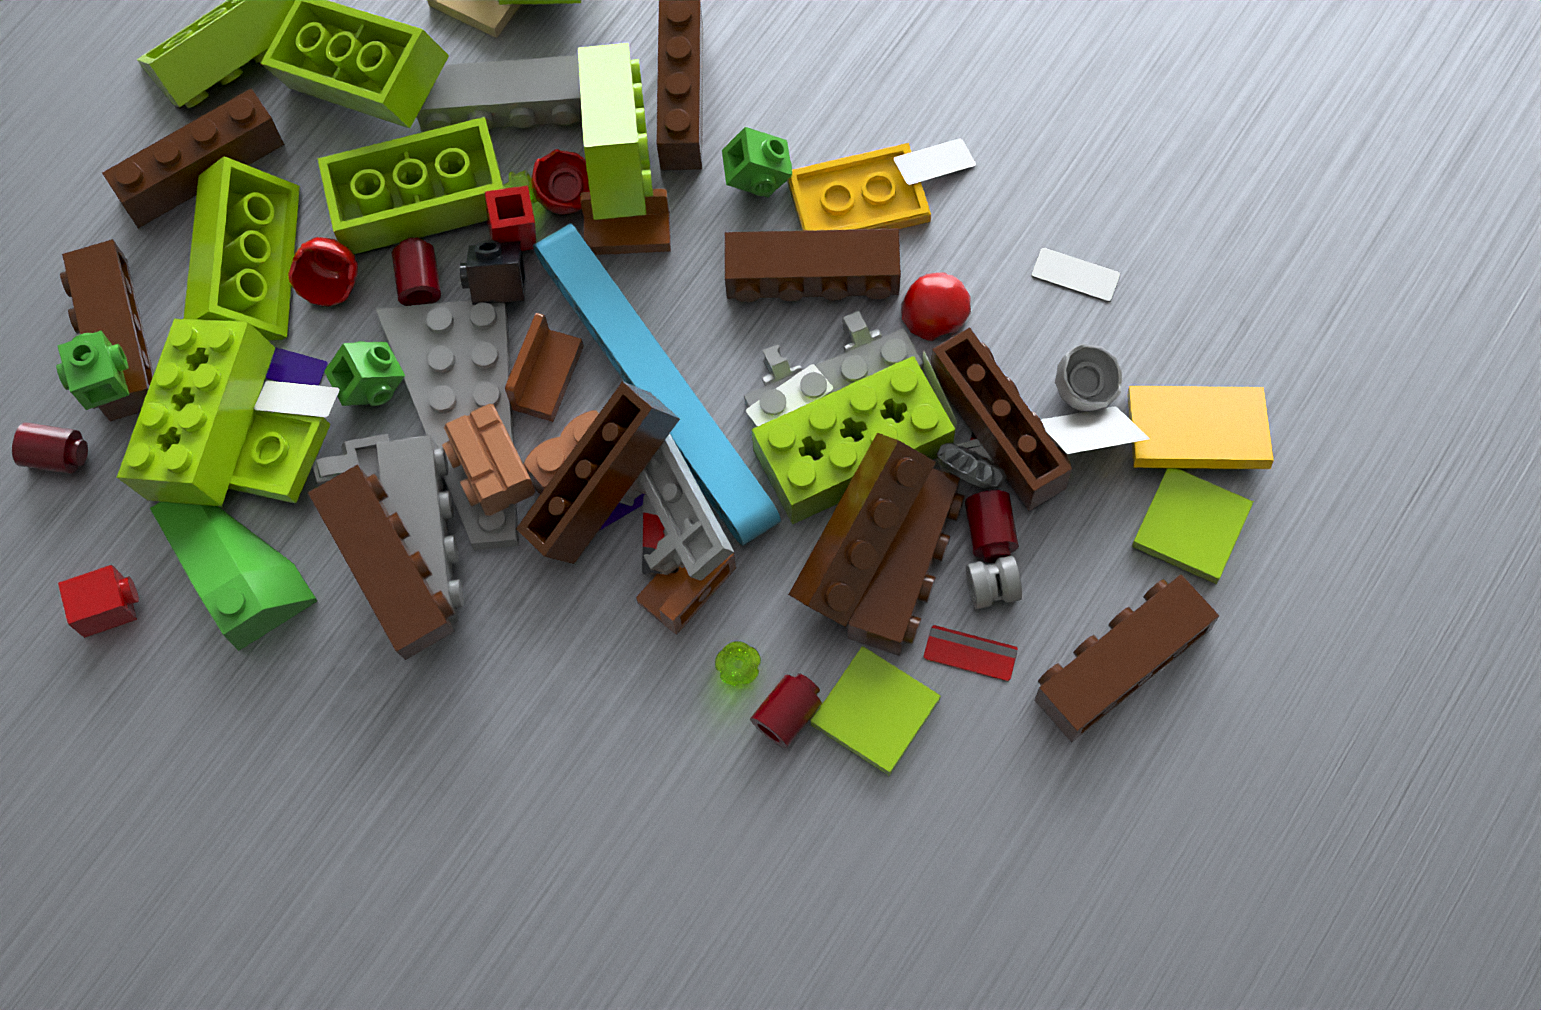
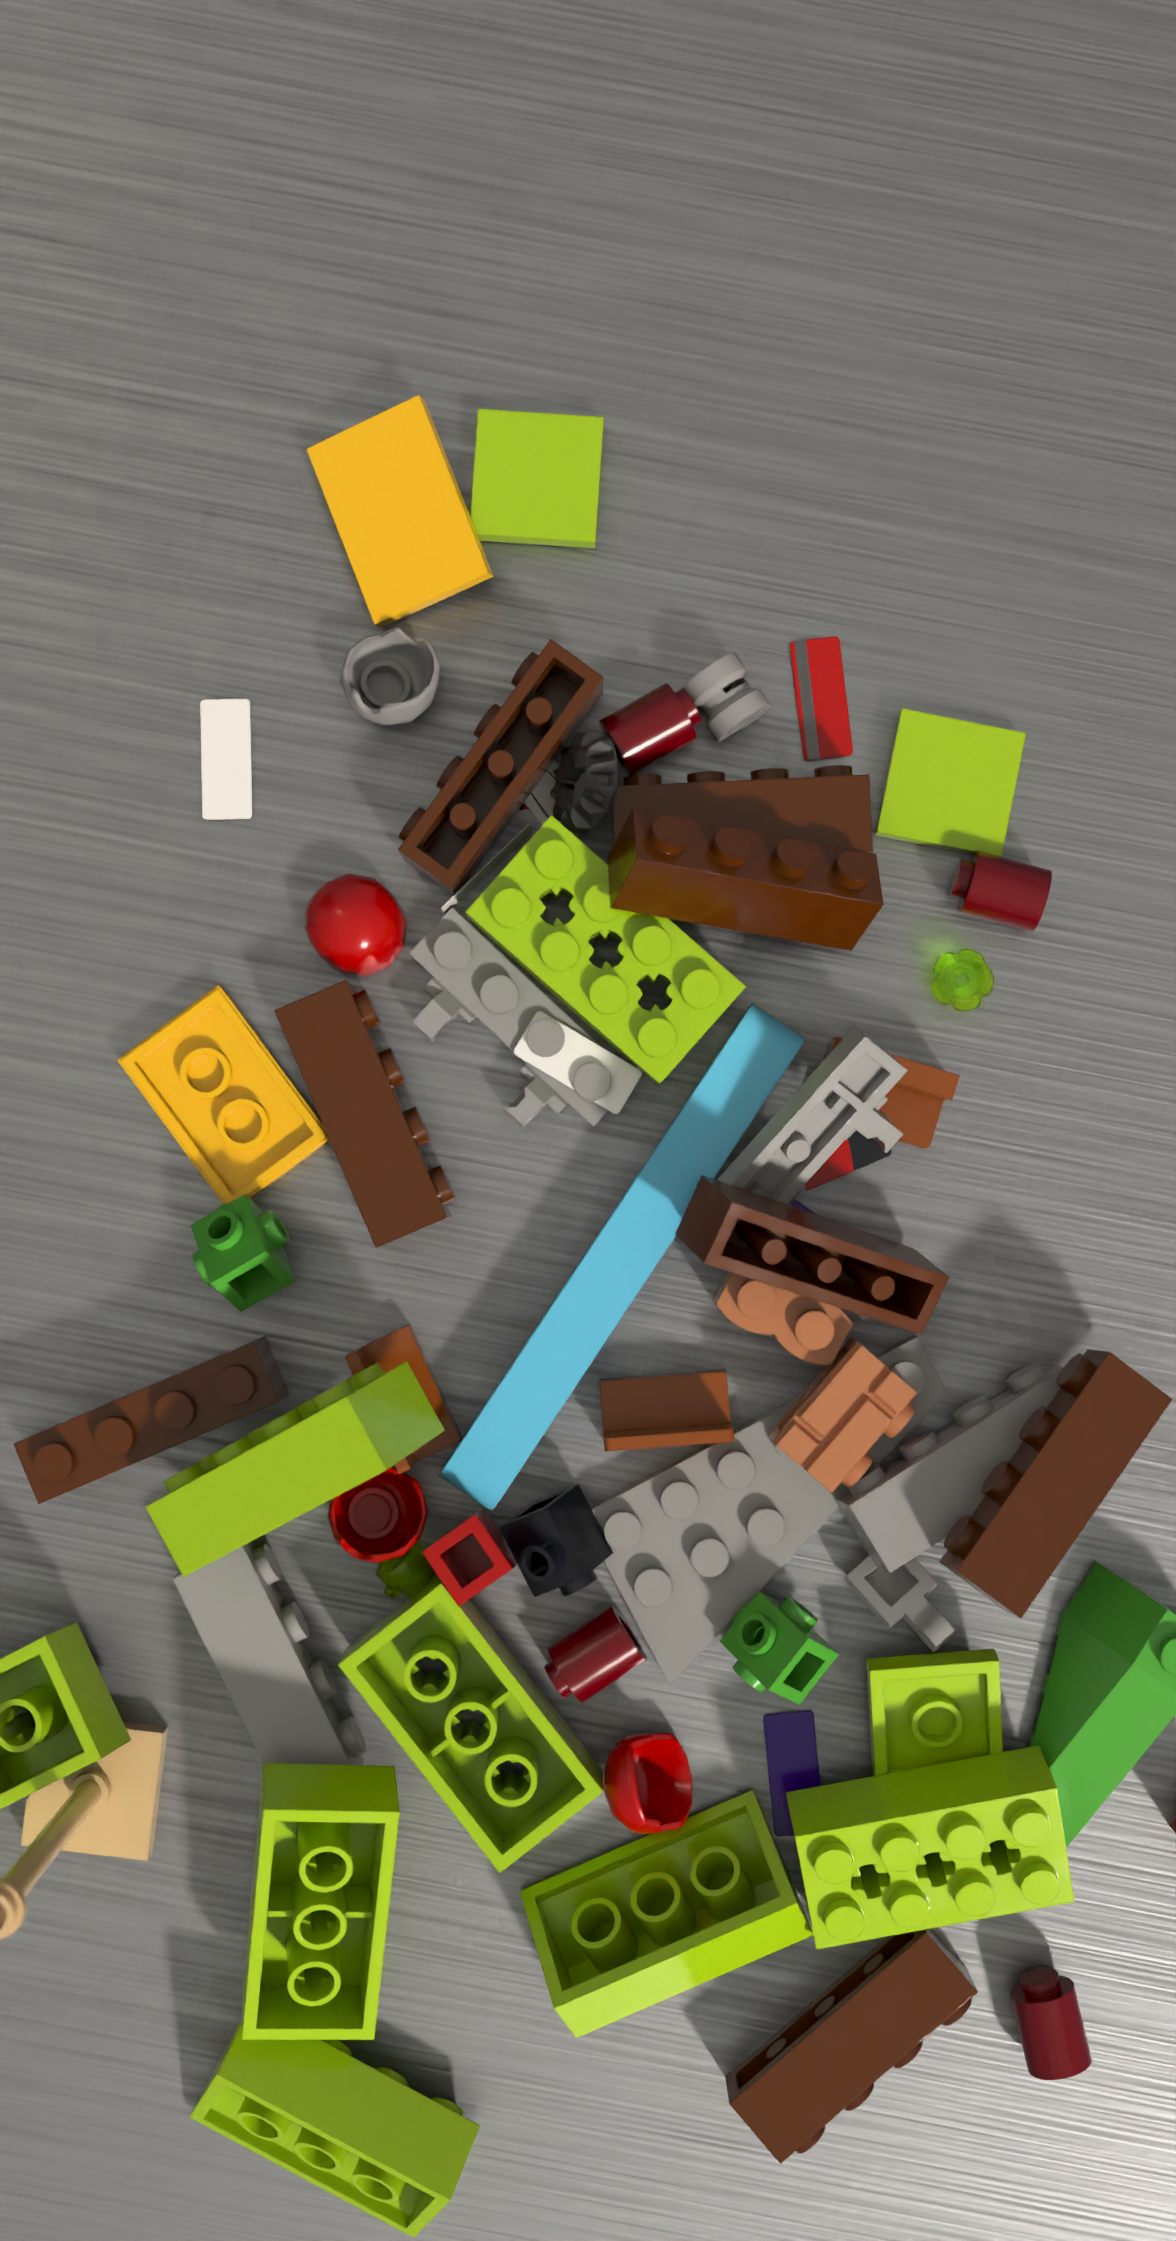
camera: 115 degrees left, 20 degrees up
bright green brick [56,331,129,410] -> none
reddish brown brick [102,88,285,229] -> none
white sticker [254,381,340,417] -> none
white sticker [894,139,976,185] -> none
reddish brown brick [1035,574,1220,743] -> none
white sticker [1041,406,1150,454] -> none

